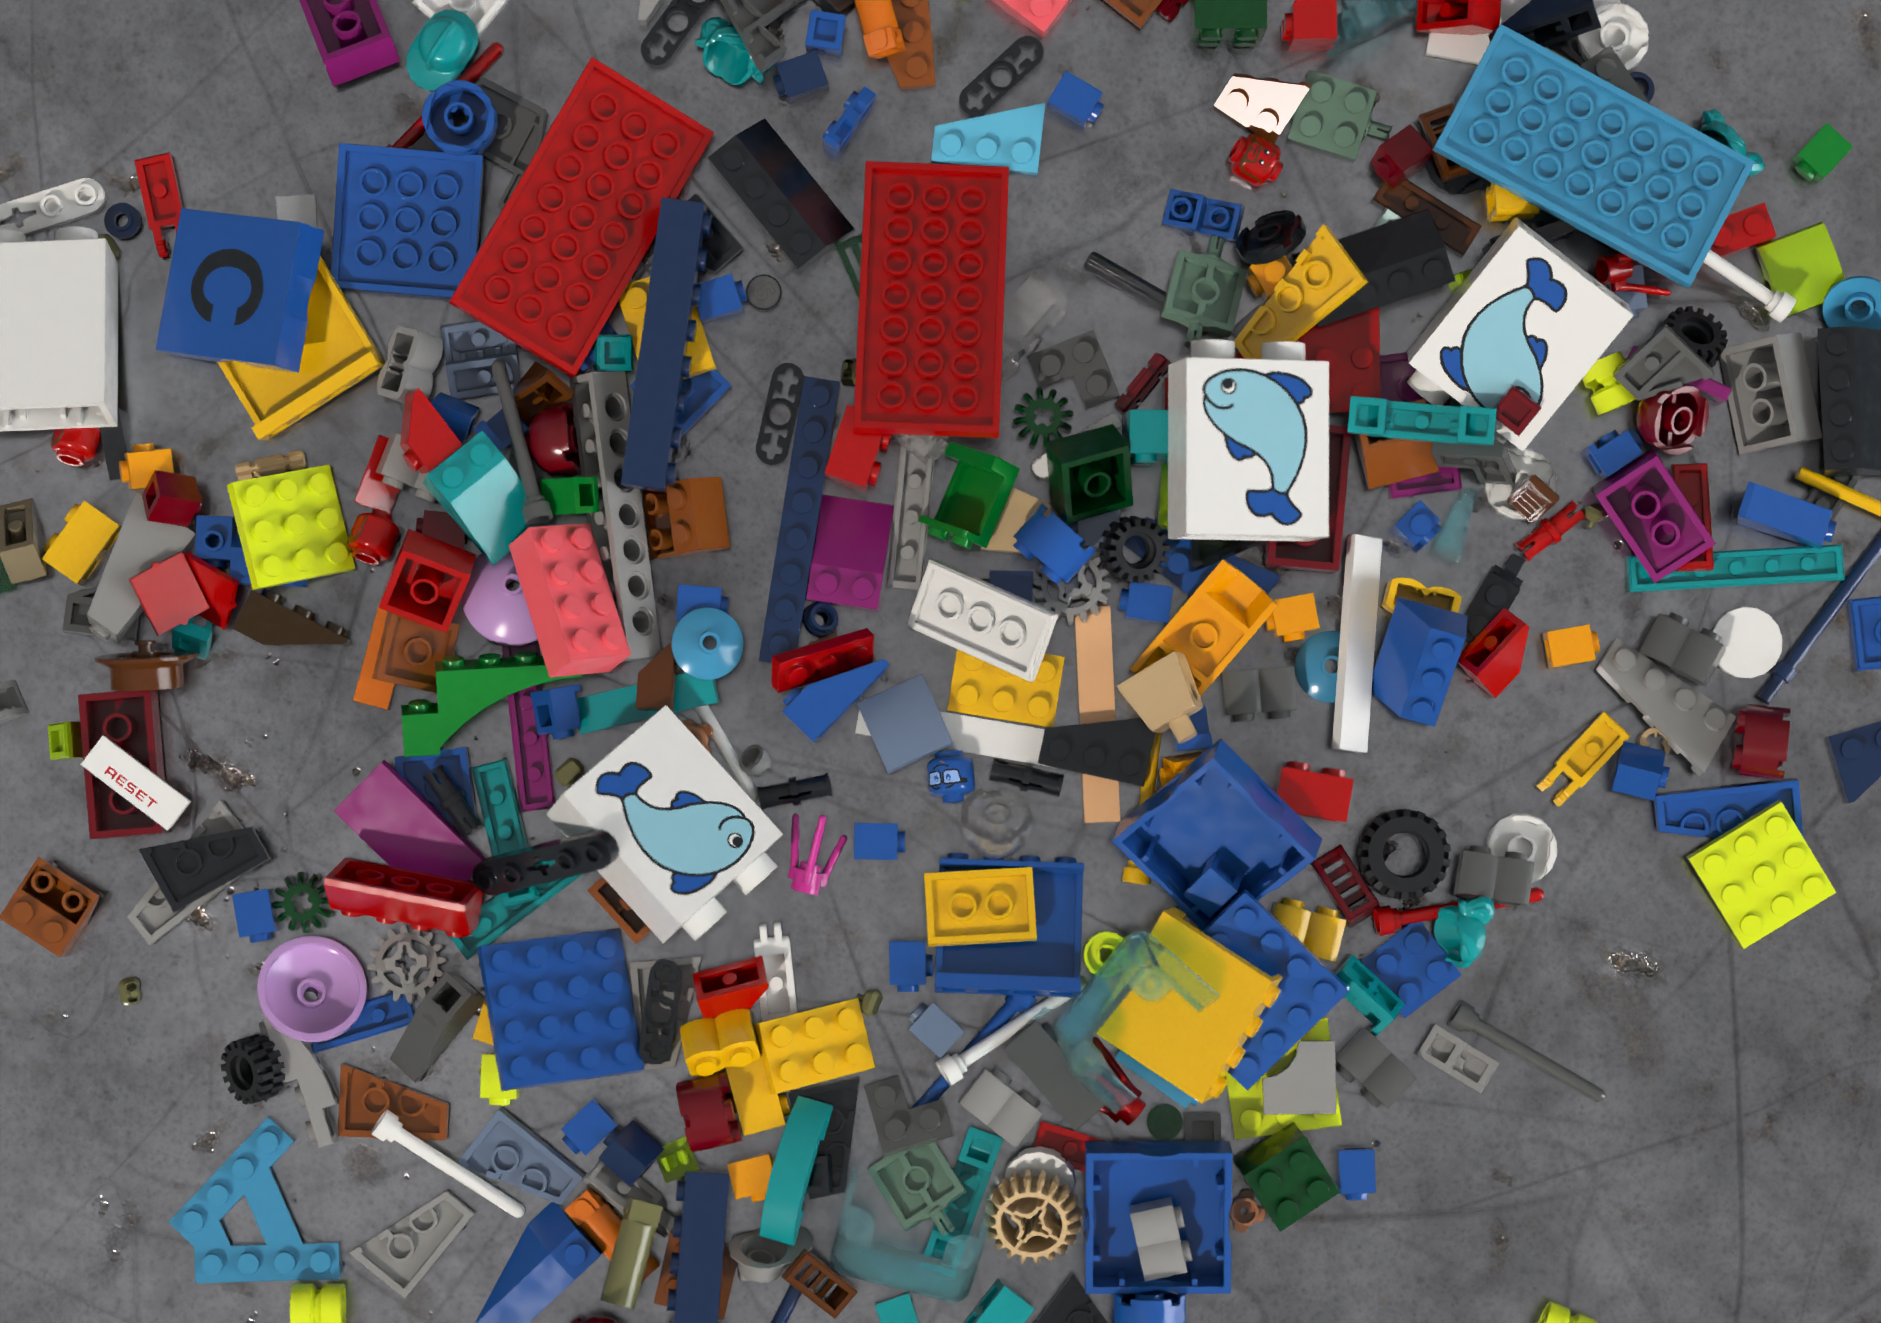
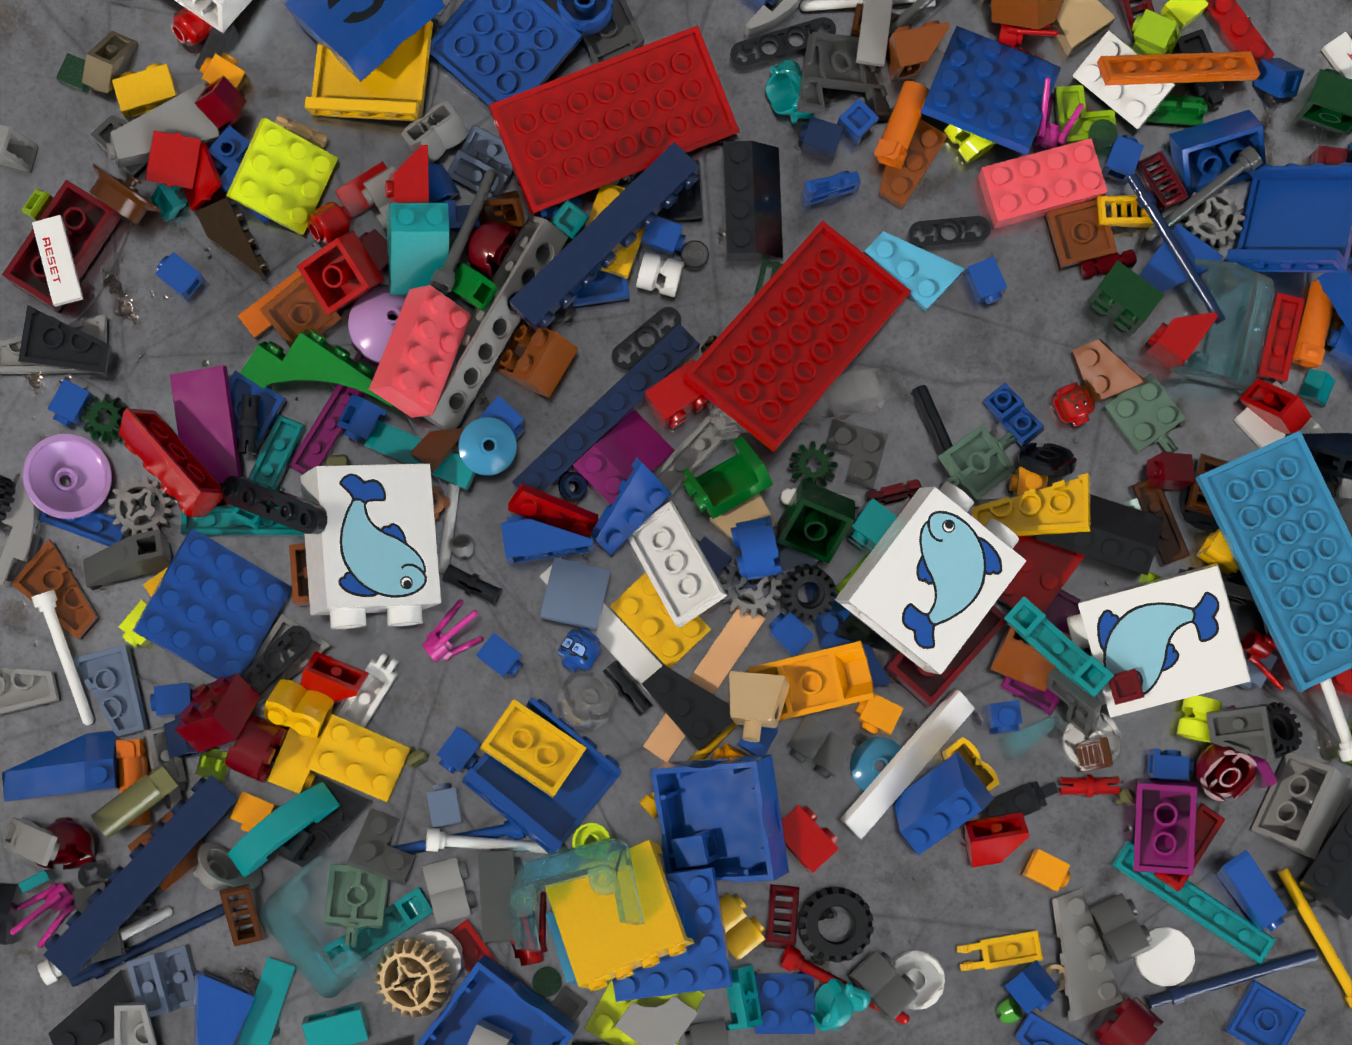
camera: 40 degrees right, 5 degrees down
none -> blue brick [155,252,205,301]
none -> dark red brick [175,673,261,753]
none -> blue wing [590,457,672,555]
none -> white wheel [636,251,685,298]
none -> bright green hinge [997,997,1023,1024]

